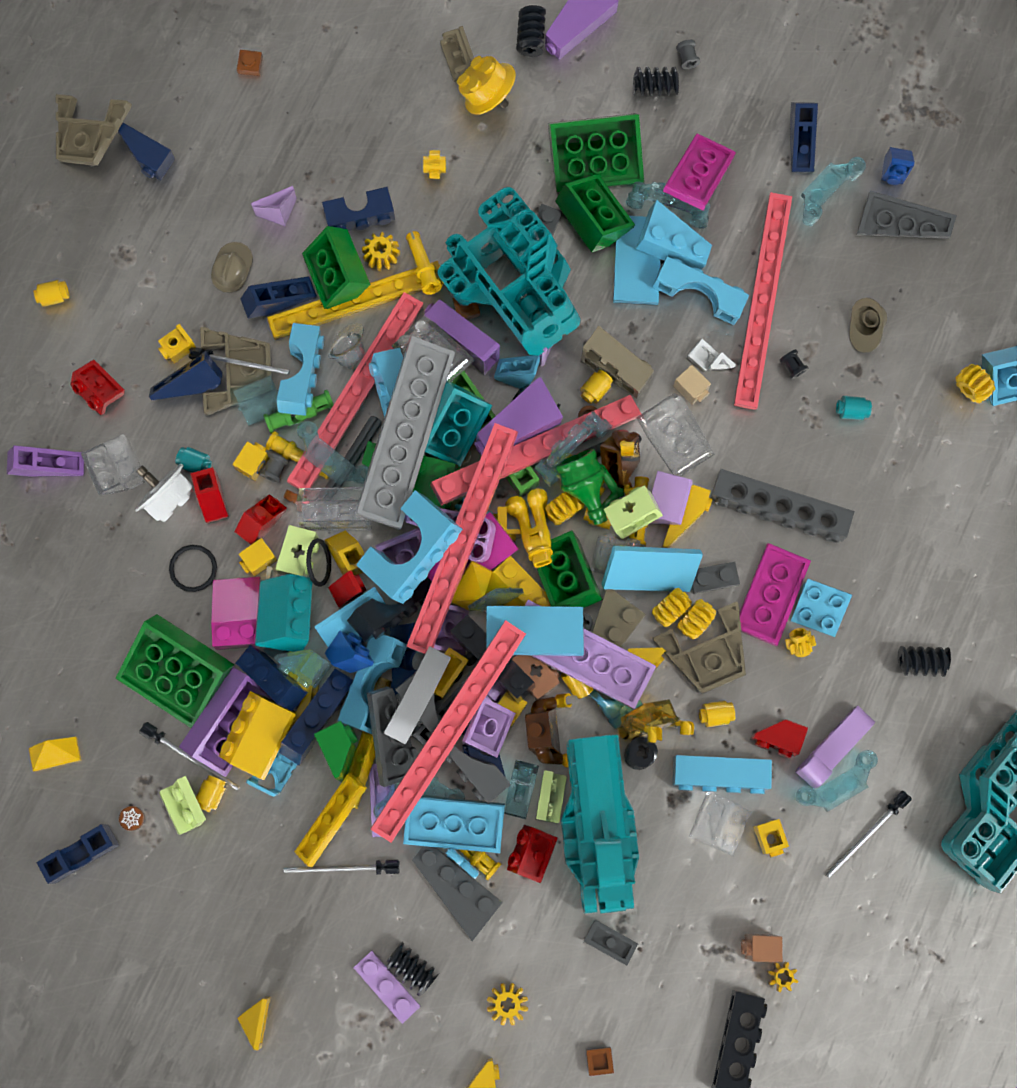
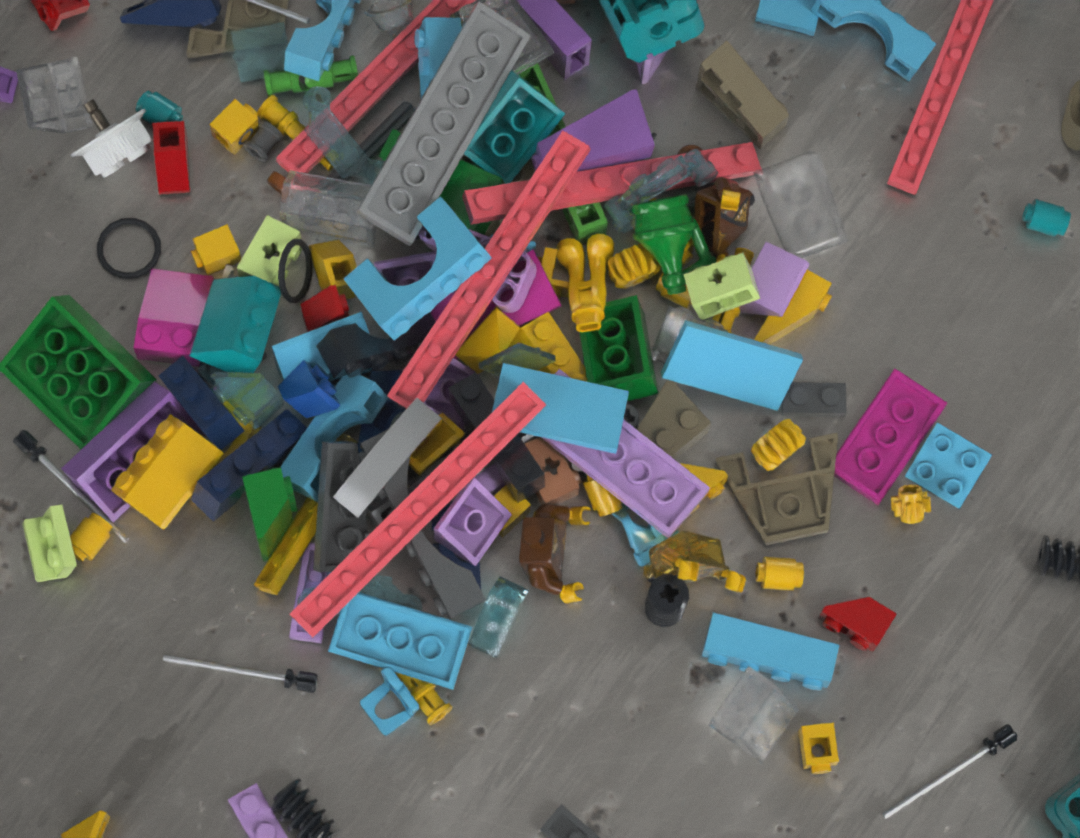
camera: 10 degrees right, 5 degrees down
red slope [234,494,287,545] -> none
medium azure piece [246,749,297,797] -> none
yellow tile [294,773,367,867] -> none
dark grey wing [412,846,503,941] -> none
medium azure slope [494,355,541,389] -> none
red bracket [507,825,558,883] -> none
yellowish green bracket [535,770,567,823] -> none
teal connector [561,735,639,914] -> none
yellow brick [580,370,613,404] -> none
yellow gear [652,588,692,627] -> none
tan brick [673,365,711,405] -> none
white slope [686,339,736,371] -> none
dark grey brick [711,469,855,543] -> none
black bush [779,349,809,379] -> none
lavender beam [795,705,875,788] -> none
clear light blue plate [796,750,878,812] -> none

